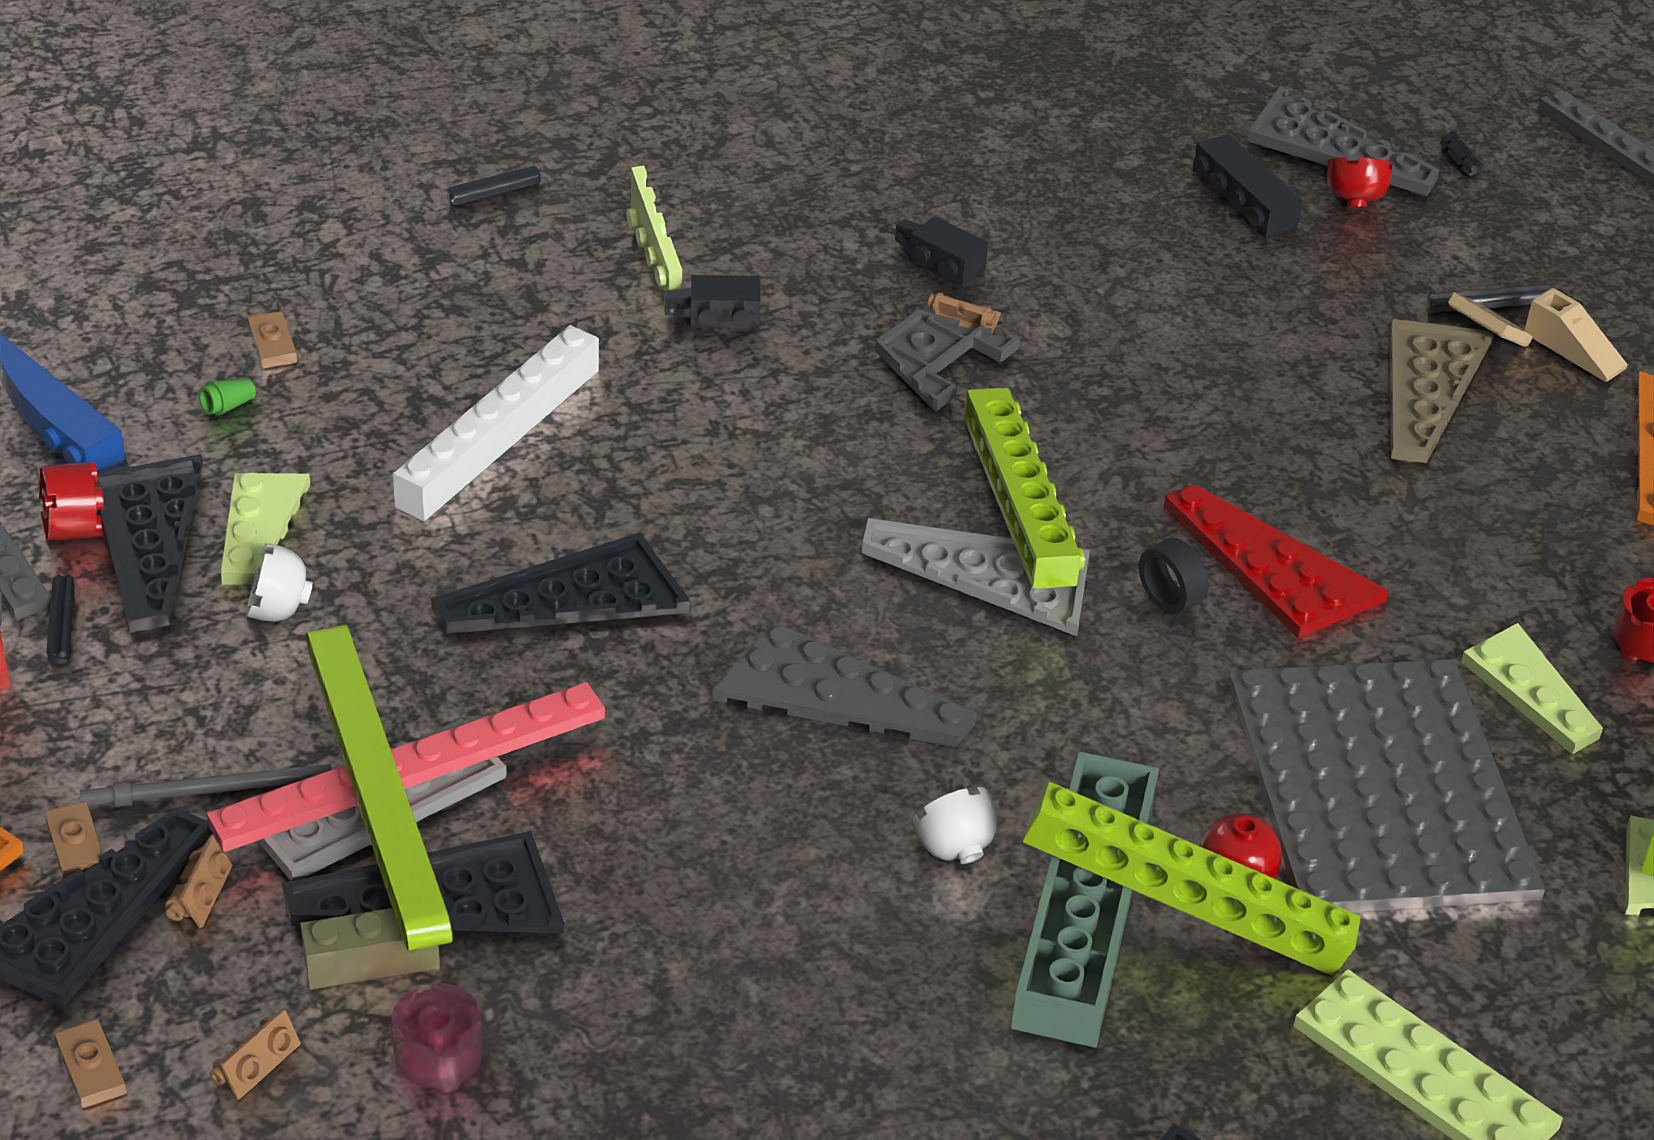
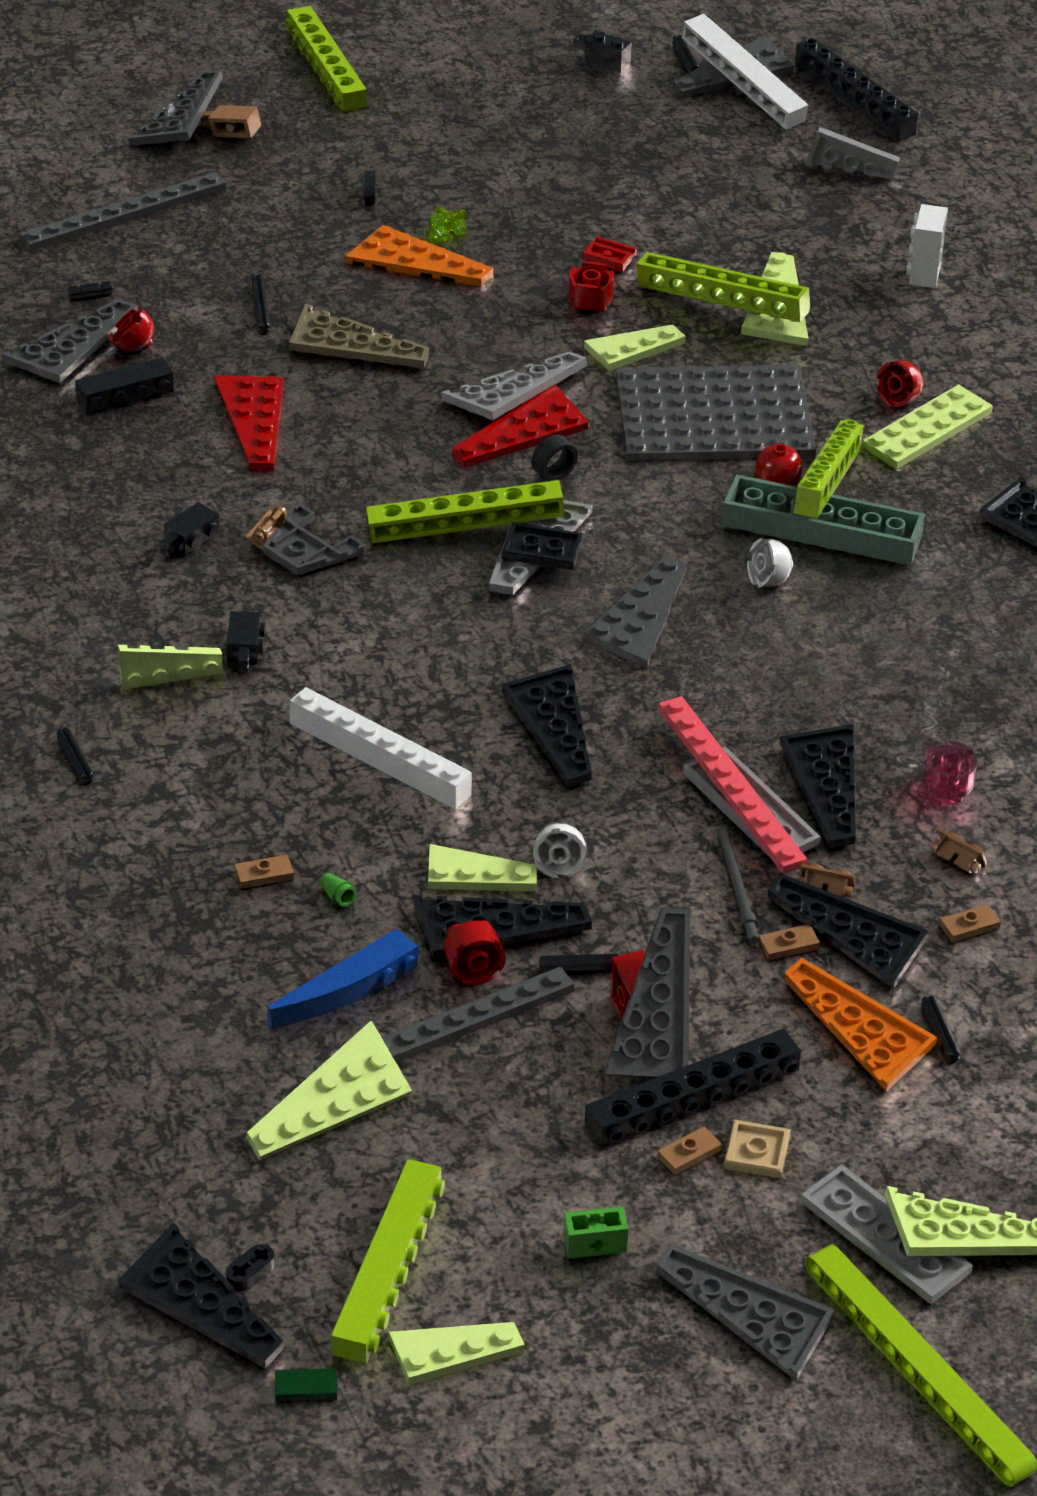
camera: 85 degrees left, 0 degrees up
olive brick [300,908,440,990] -> none
lime beam [306,624,452,952] -> none
tan tile [1448,292,1534,347] -> none
tan slope [1525,288,1628,382] -> none
none -> red wing [214,375,284,471]
none -> light grey wing [441,352,587,420]
none -> black tile [501,522,584,570]
none -> red cylinder [876,360,924,407]

